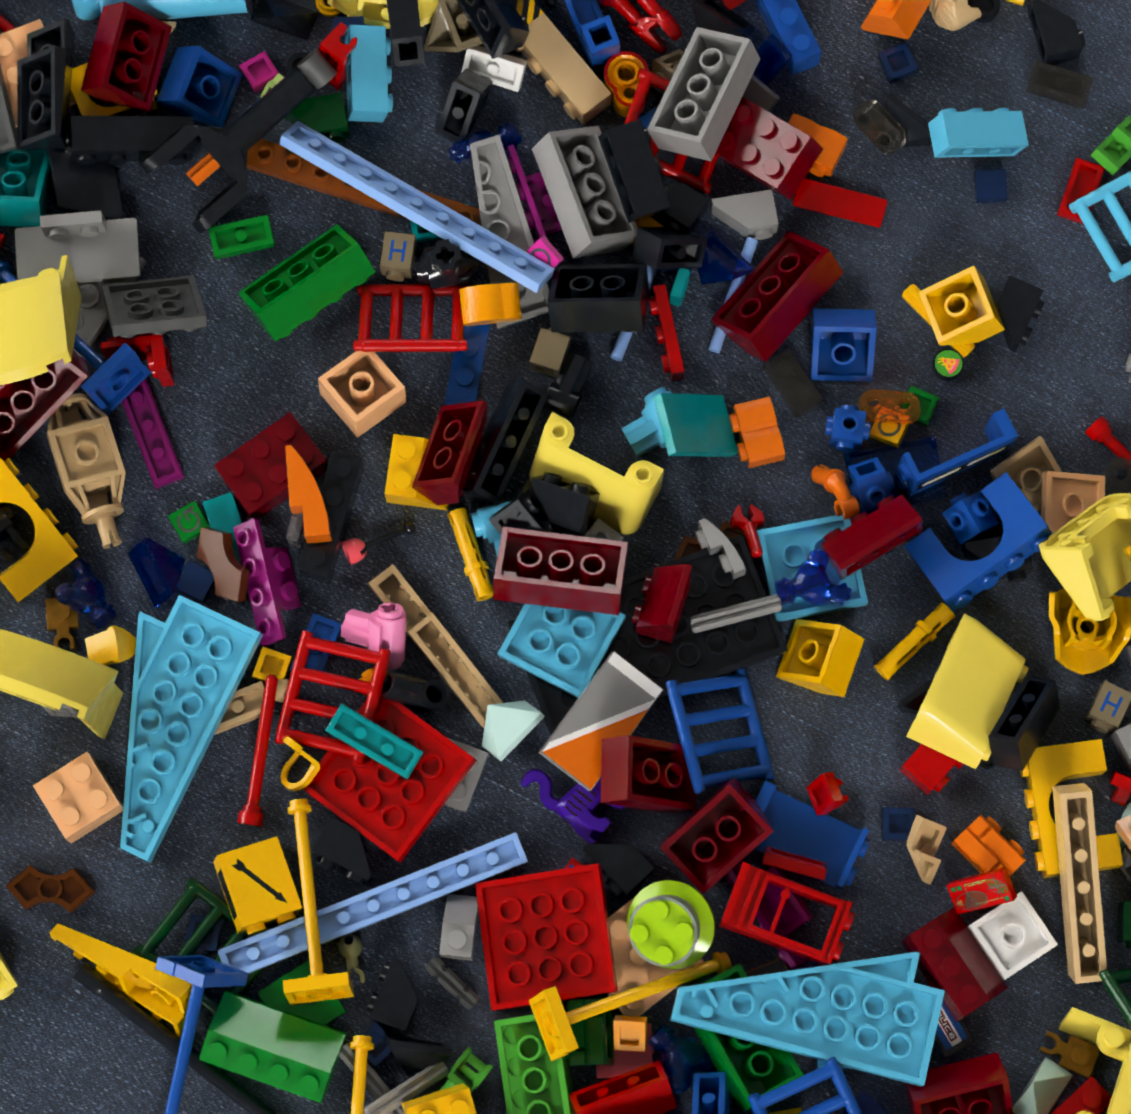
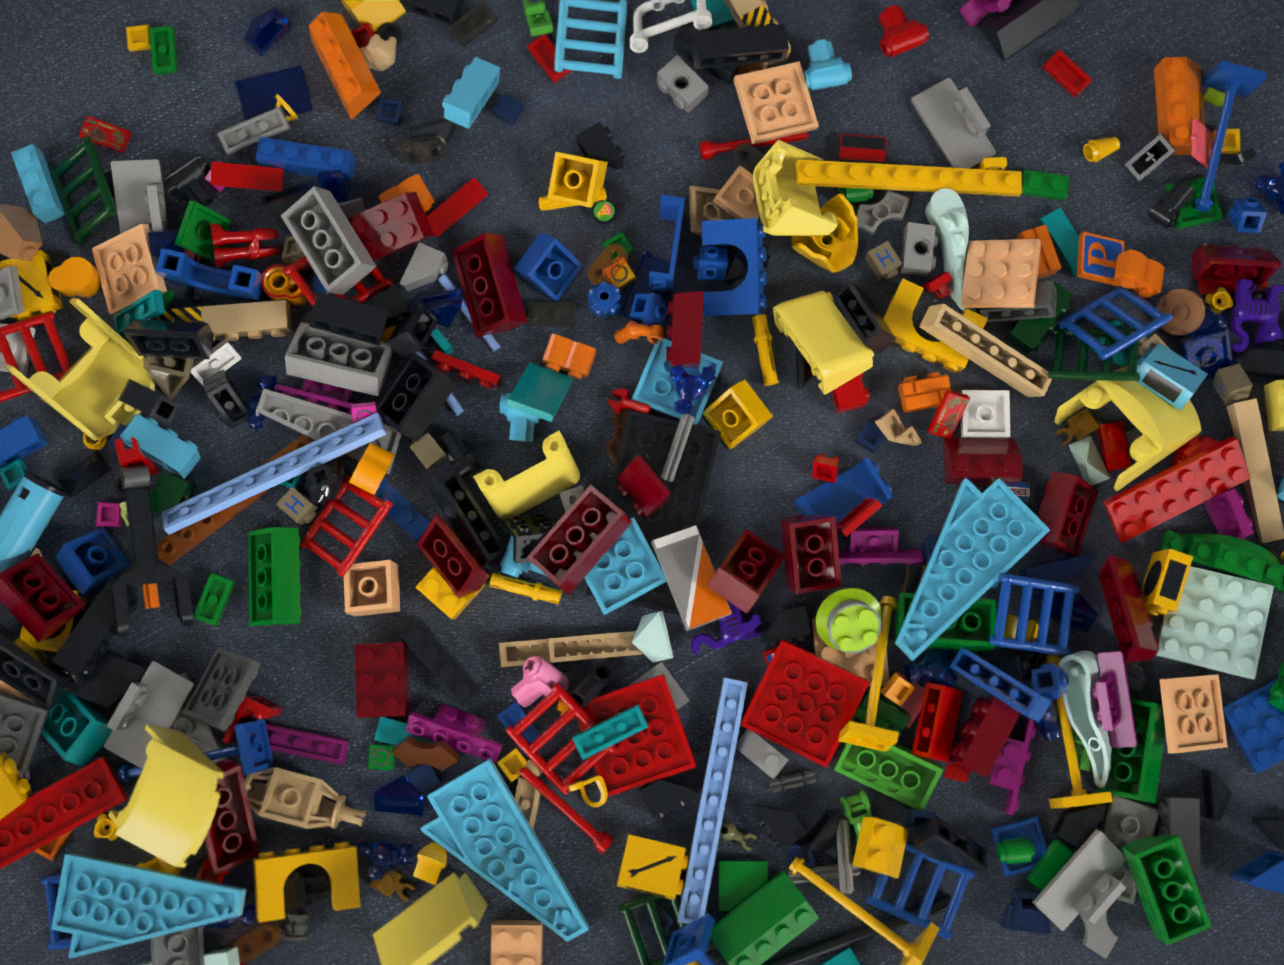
camera: 60 degrees left, 5 degrees up
yellow tile [283,799,354,1005] -> none
orange slope [285,445,332,543] -> none
clear tile [286,513,304,548] -> none
hinge [341,522,415,565] -> none
black slope [531,472,600,533] -> none
blue bar [666,669,774,794] -> none
light grey slope [695,518,746,580] -> none
red door [719,862,855,966] -> none

